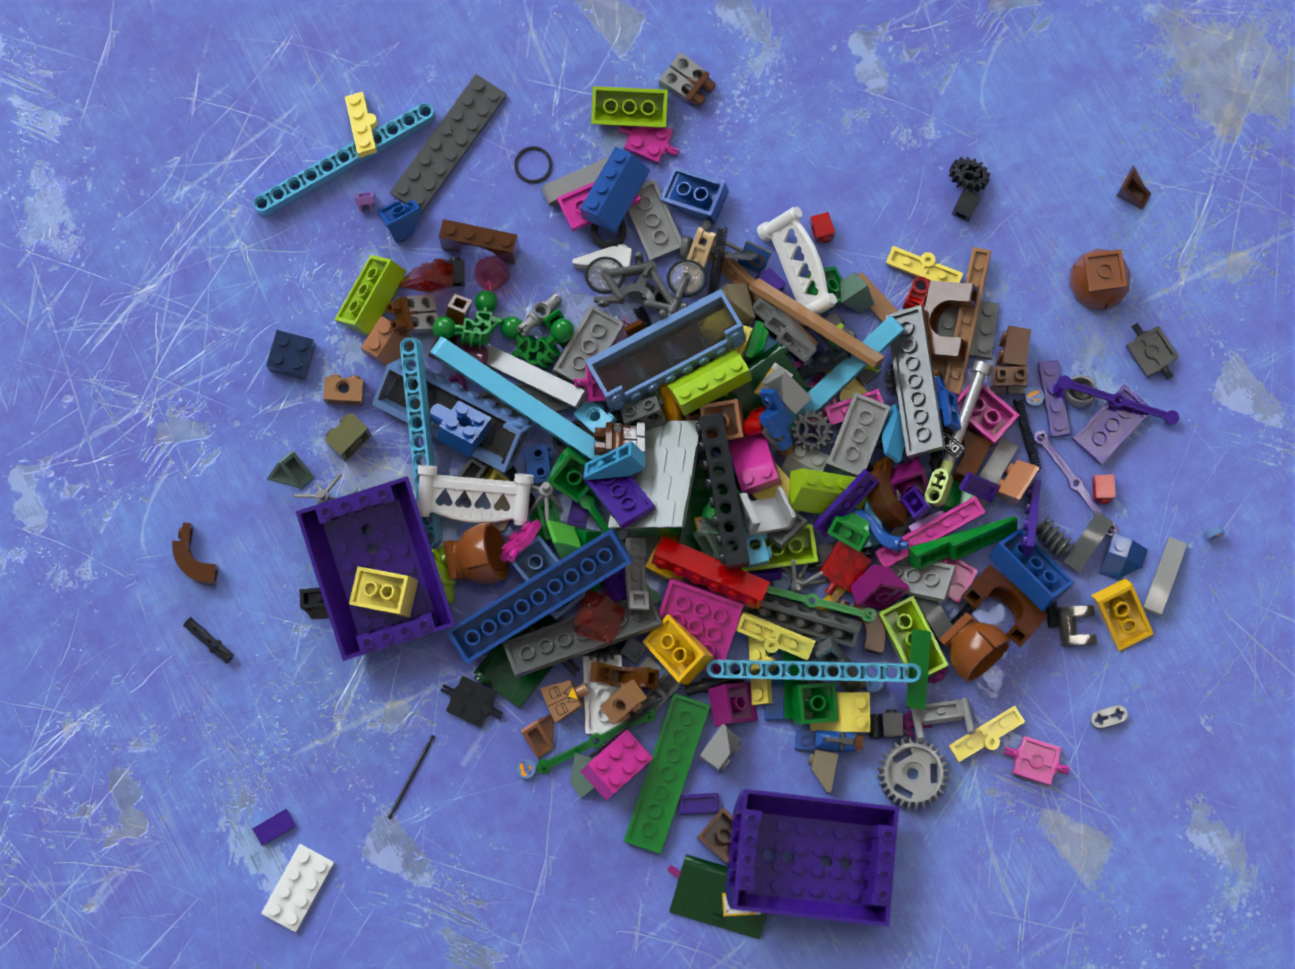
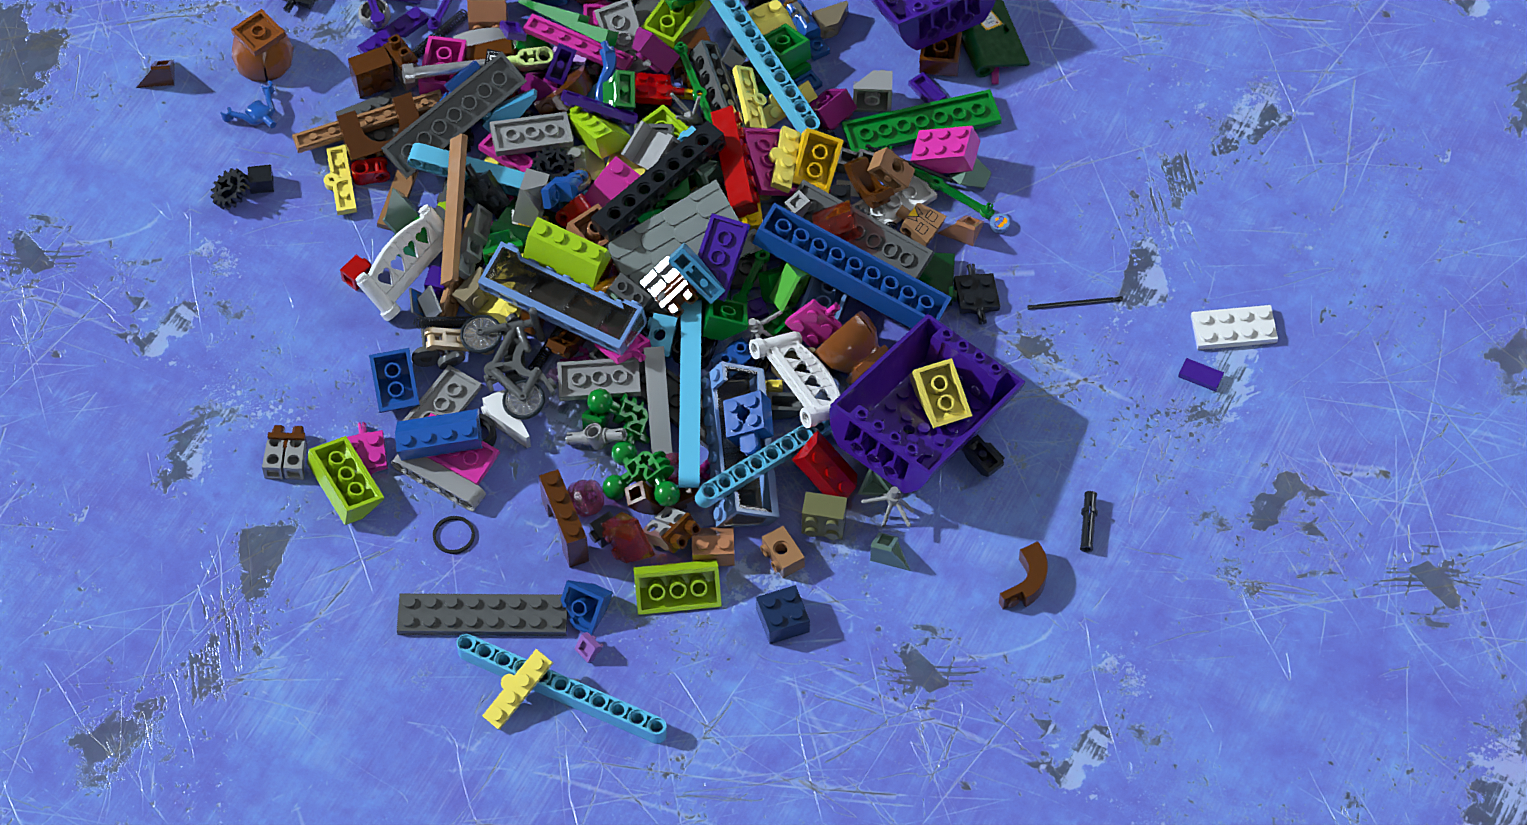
camera: 125 degrees left, 20 degrees down
none -> blue piece [220,81,276,128]
none -> light yellow hinge [768,126,801,193]
none -> red slope [792,431,858,498]

